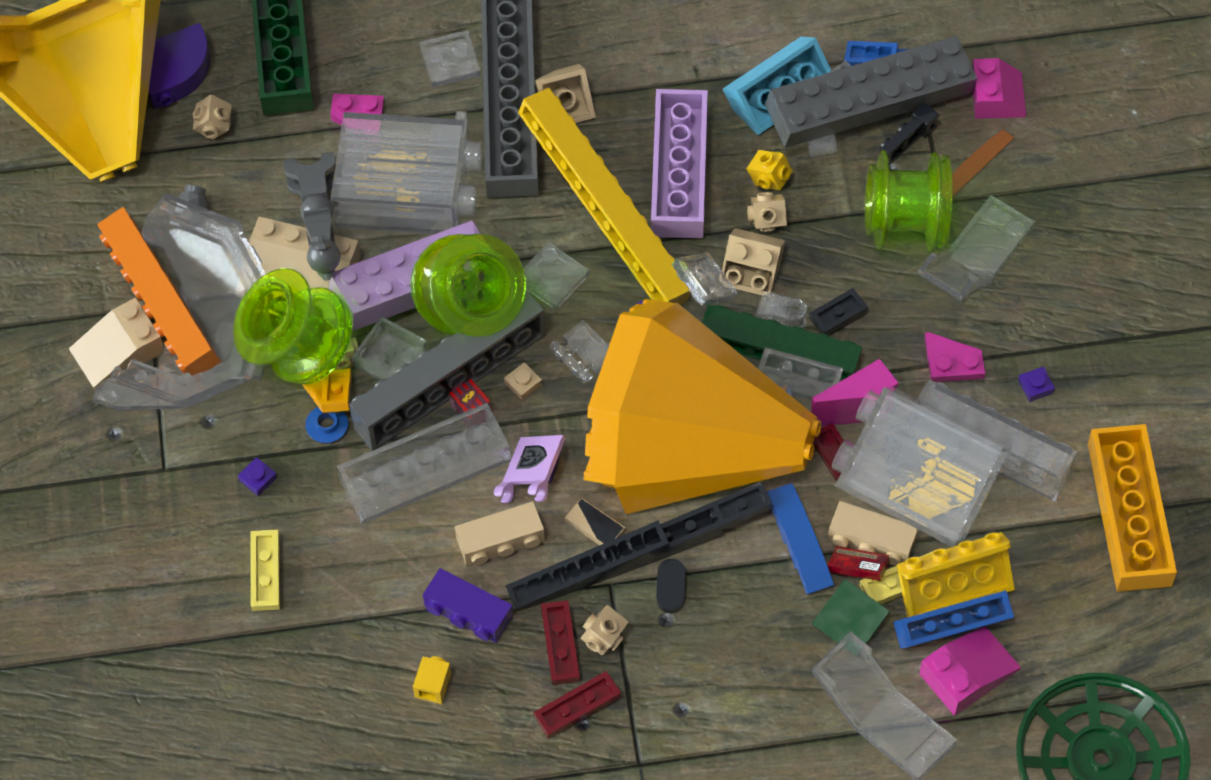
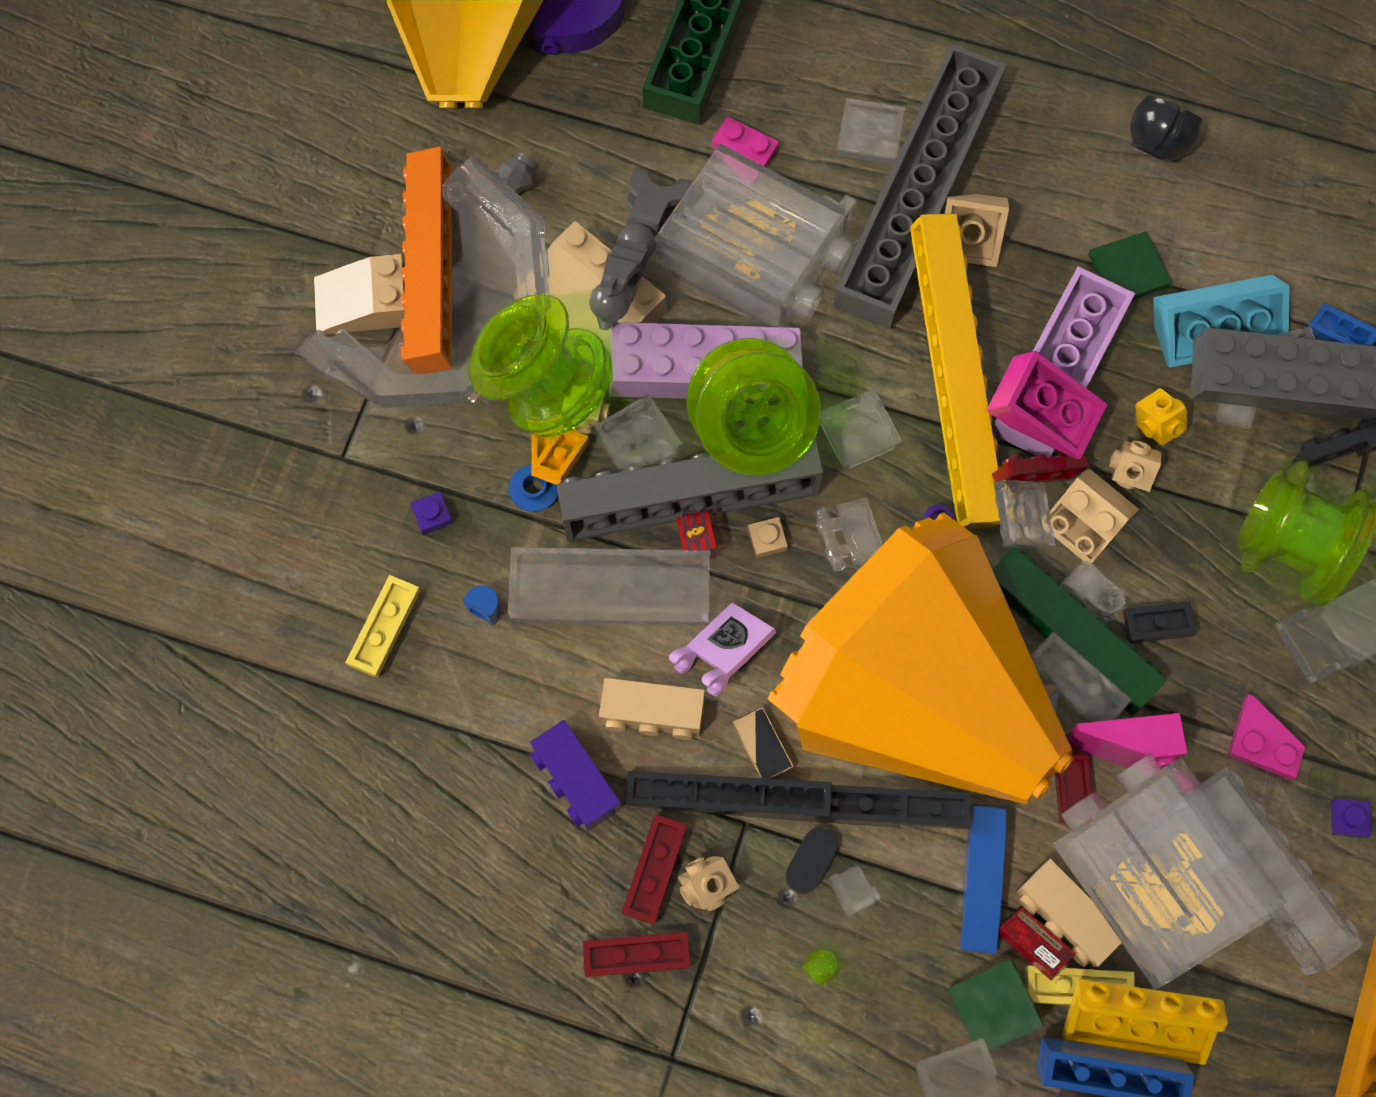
camera: 25 degrees right, 10 degrees up
tan brick [193,94,232,140] -> none
yellow brick [413,656,451,704] -> none
none -> blue brick [463,585,501,625]
none -> clear neon green plate [801,950,838,987]
none -> clear panel [828,865,881,918]
none -> dark pink slope [986,351,1107,459]
none -> dark red plate [992,453,1090,486]
none -> dark green tile [1088,231,1171,300]

